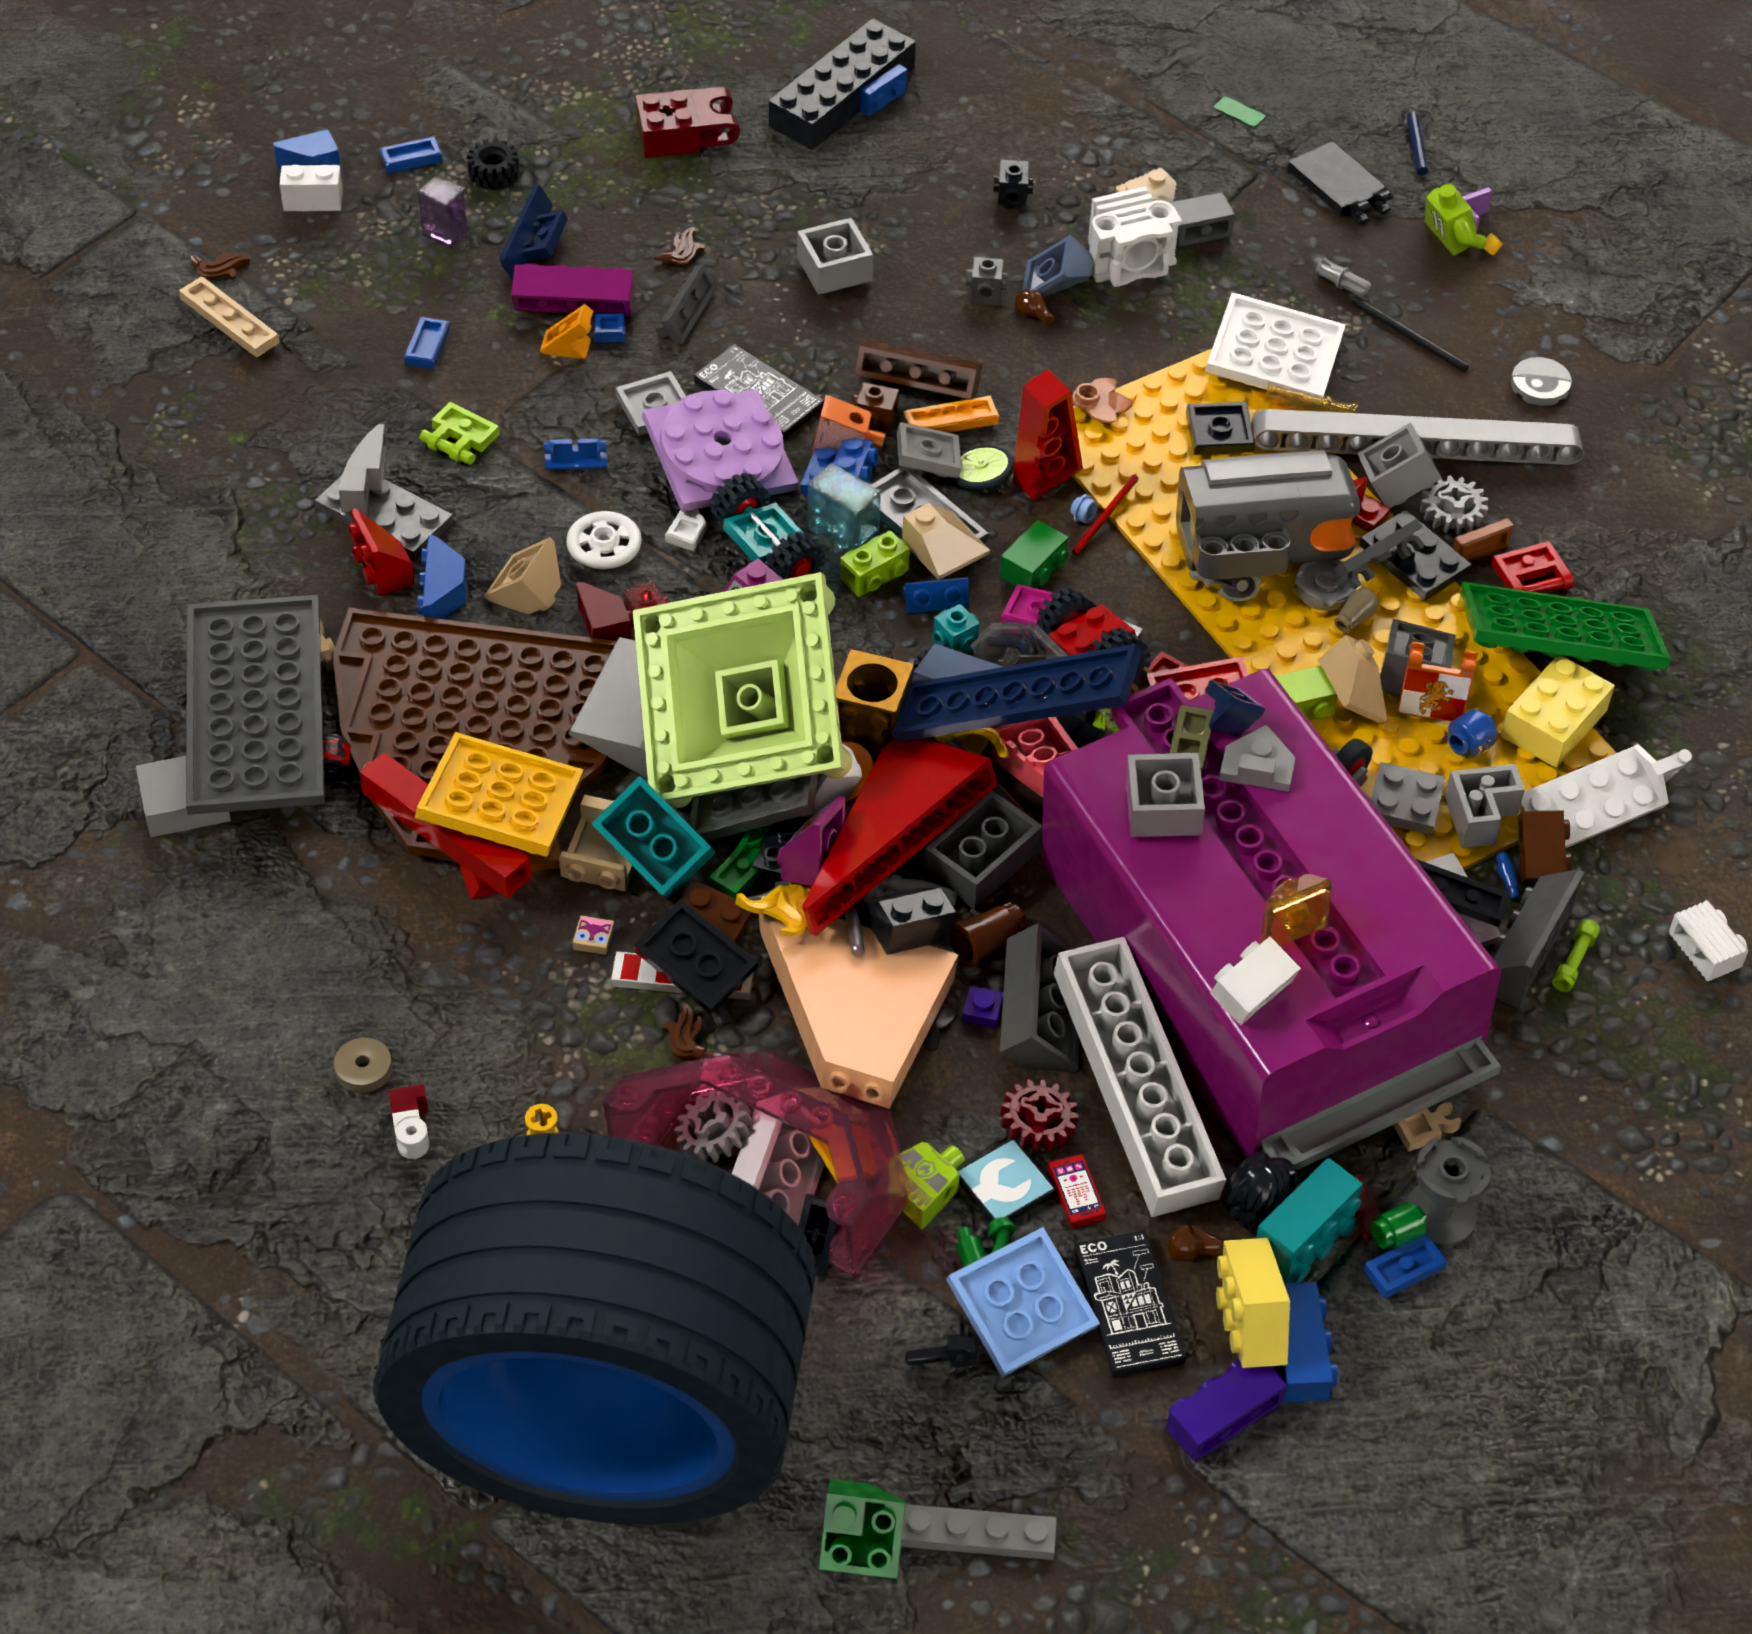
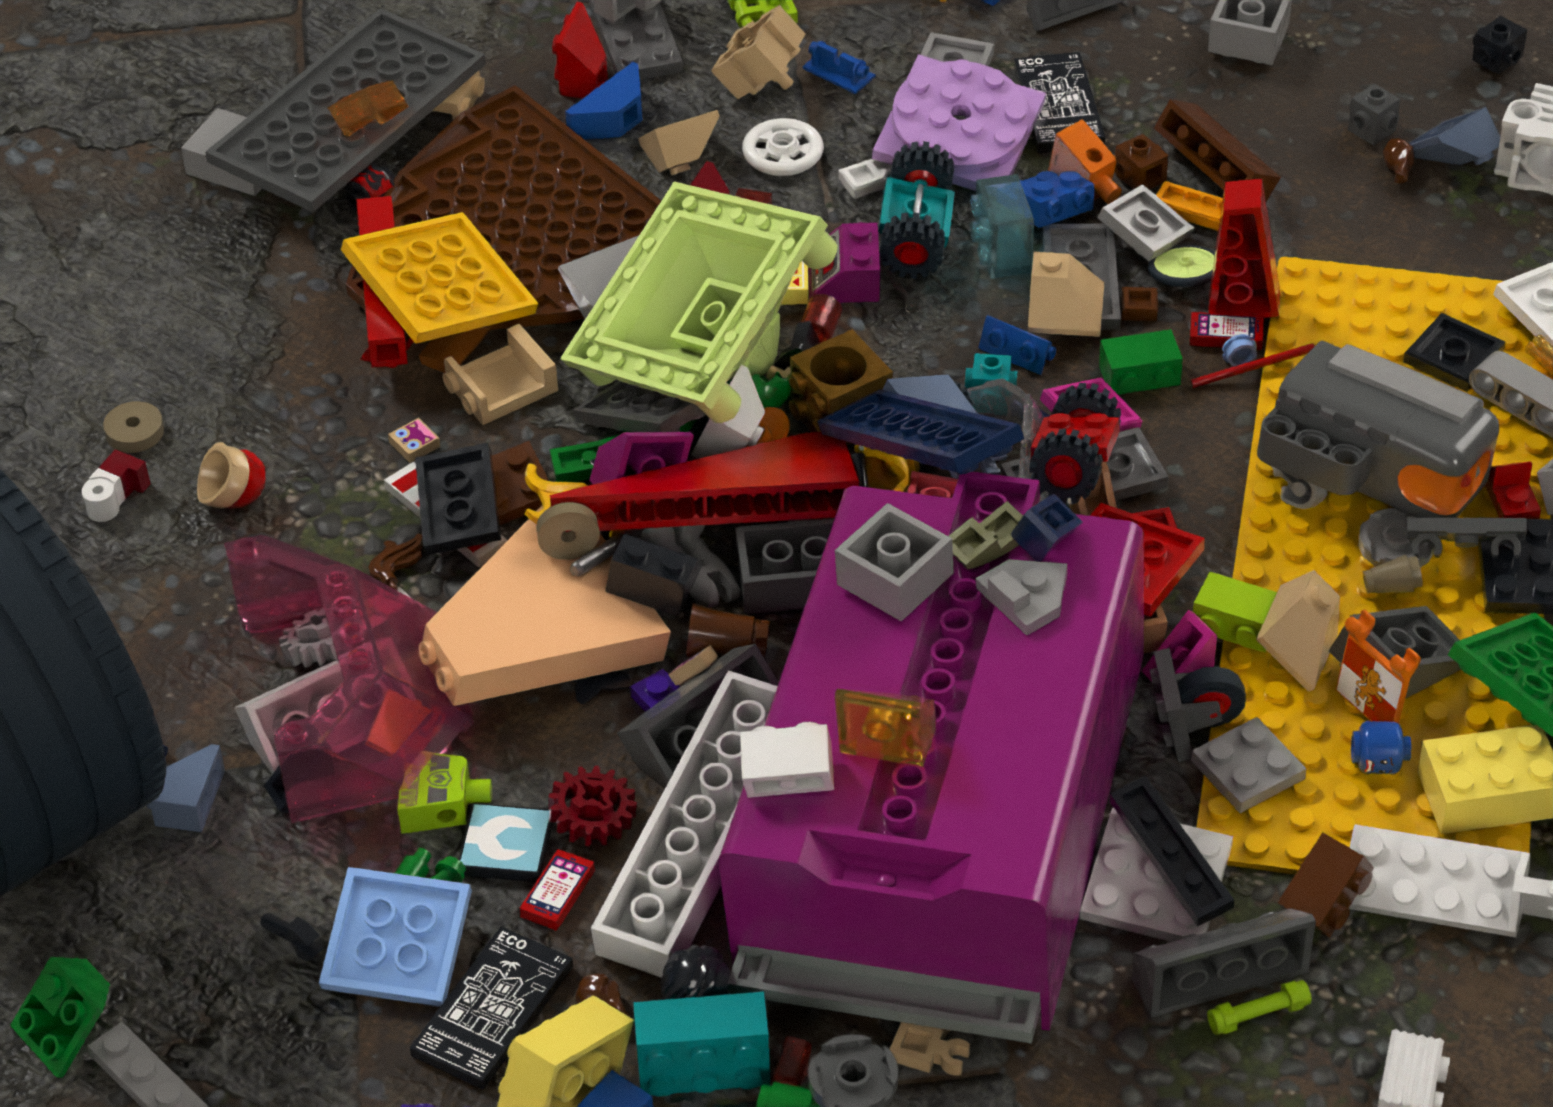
camera: 45 degrees right, 5 degrees down
yellow bush [525,1104,559,1135] -> none
teal brick [591,776,716,901] -> none
lime brick [840,530,910,597] -> none
nougat plate [1072,378,1133,423] -> none
light grey brick [1445,764,1525,848] -> none
blue piece [1496,852,1520,900] -> none
none -> tan piece [197,442,266,509]
none -> clear orange slope [328,80,409,137]
none -> dark tan piece [536,502,600,560]
none -> tan tile [669,645,718,686]
none -> tan brick [711,5,806,100]
none -> reddish brown tile [1121,287,1158,321]
none -> tile [1189,312,1264,350]

